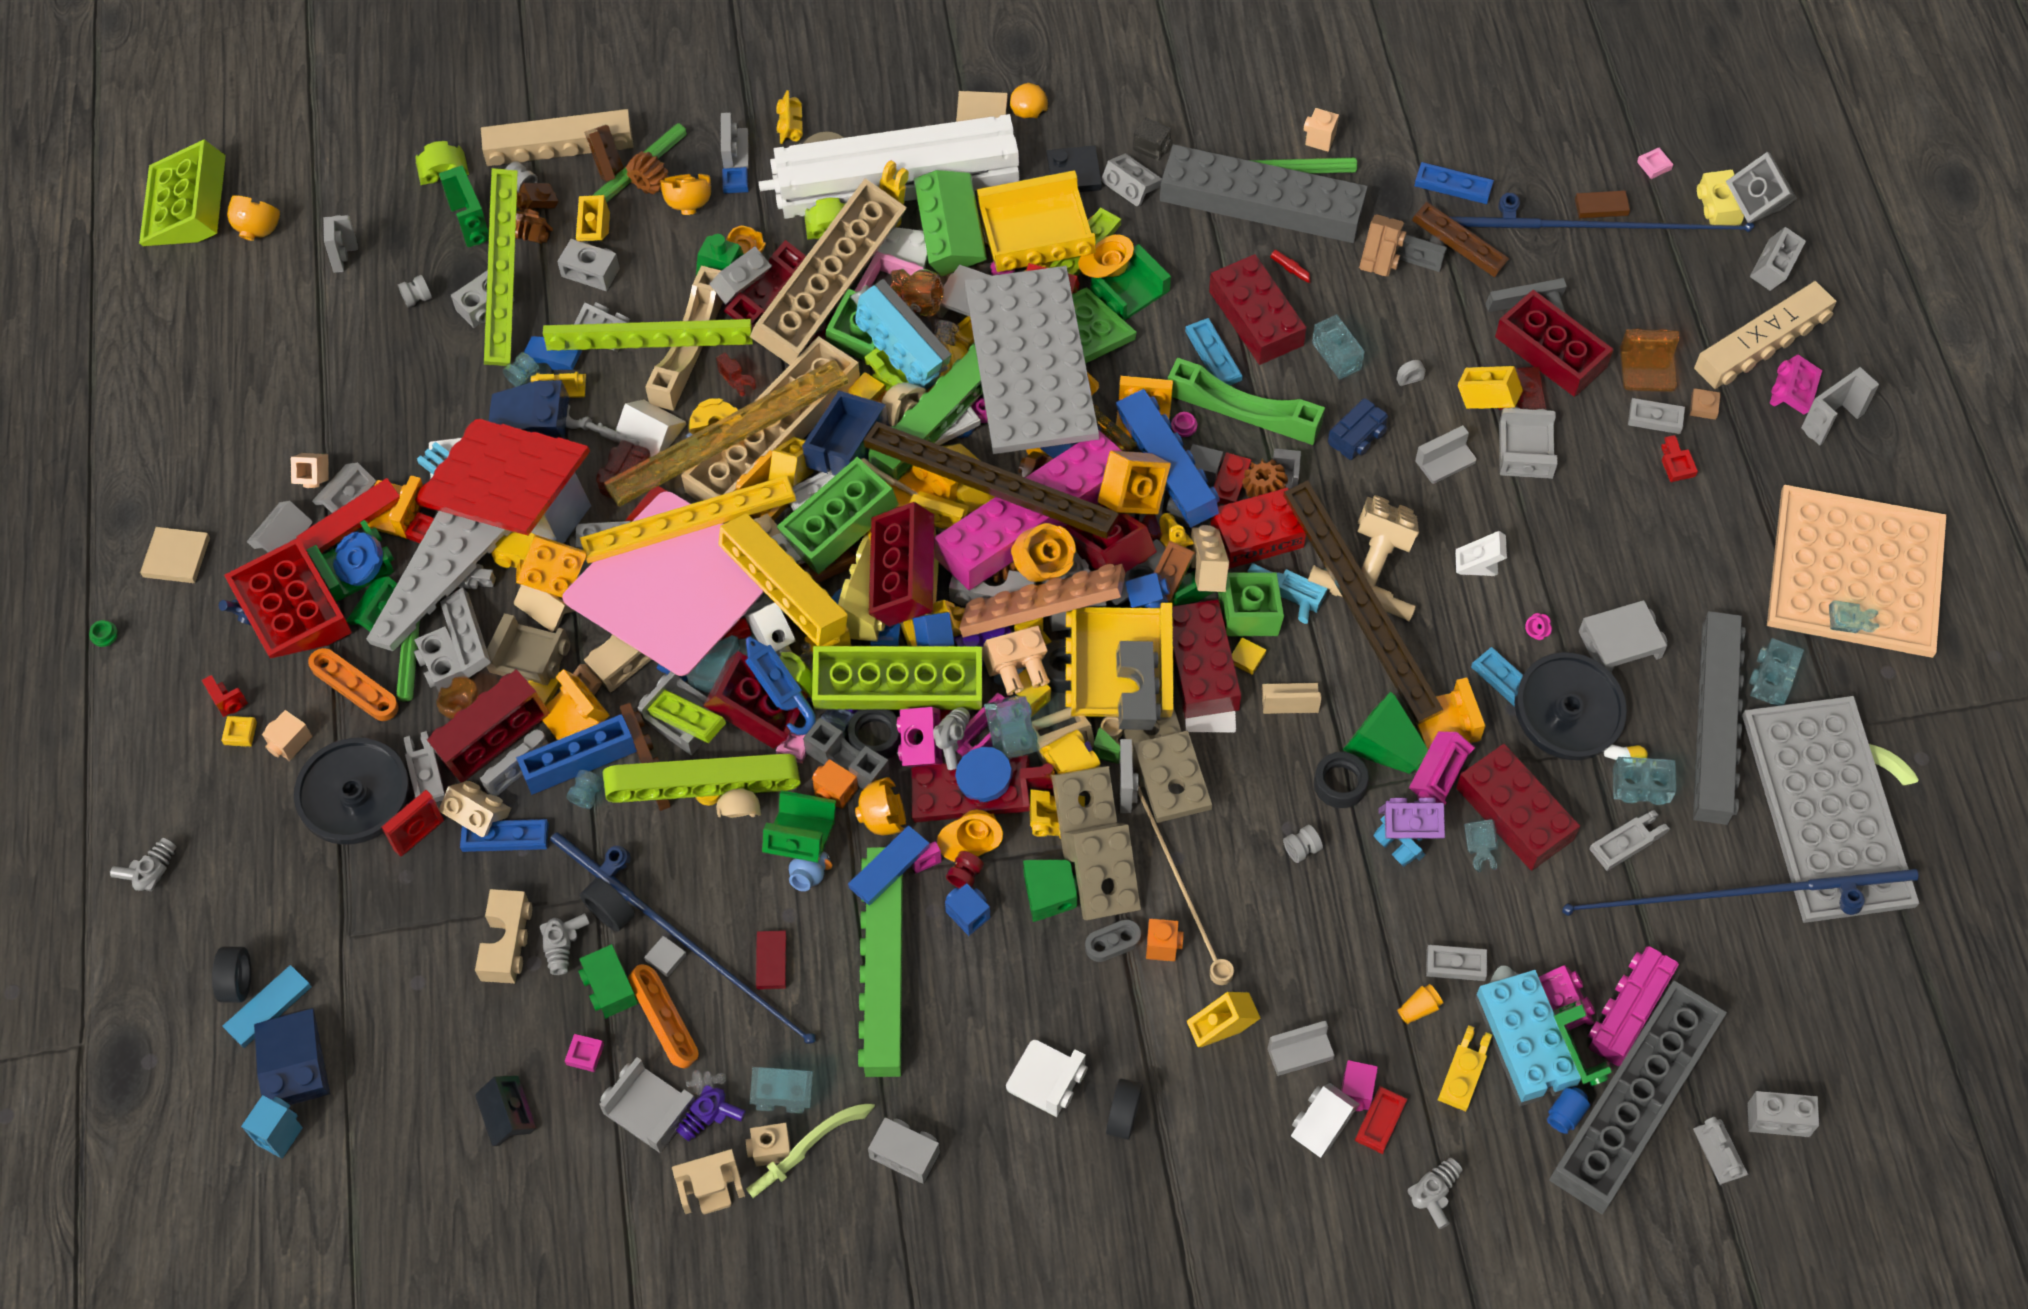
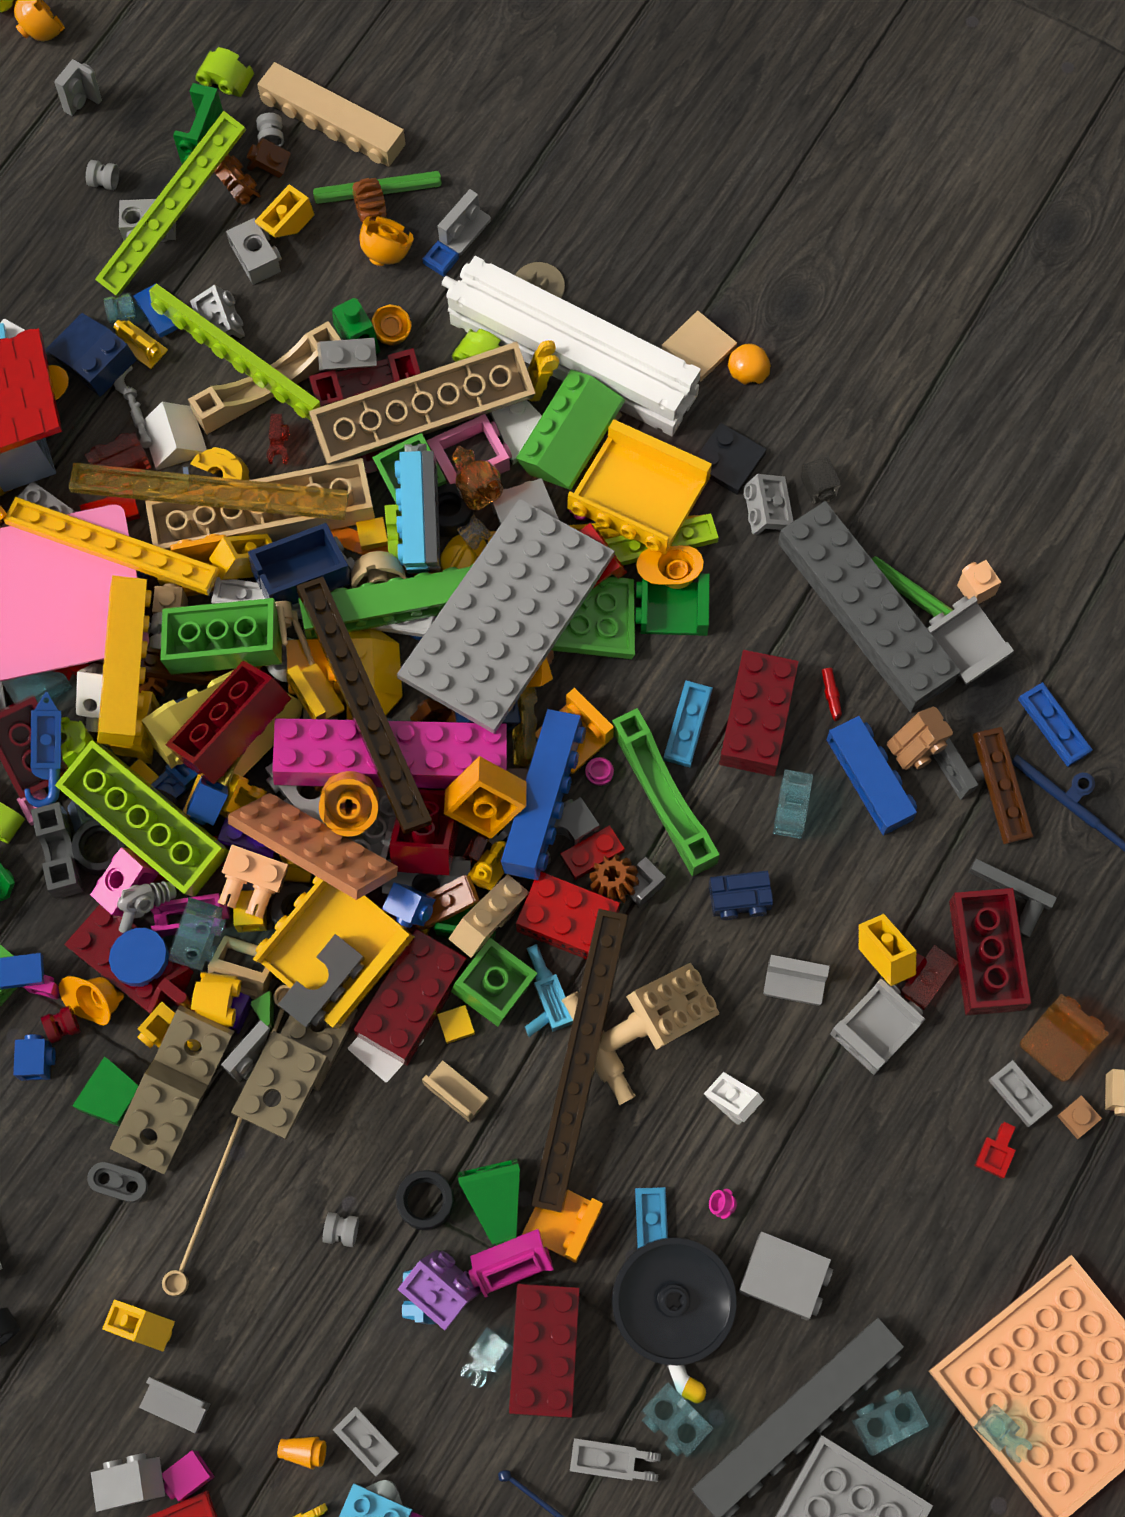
camera: 40 degrees right, 10 degrees up
reddish brown bracket [584,124,624,182] -> none
yellow hinge [776,90,803,144] -> none
orange brick [812,759,858,809] -> none
light orange cylinder [855,777,906,835] -> none
orange brick [1146,919,1183,961] -> none
light grey tile [1397,360,1426,386] -> none
none -> blue brick [826,716,917,836]
none -> light grey panel [927,596,1014,686]

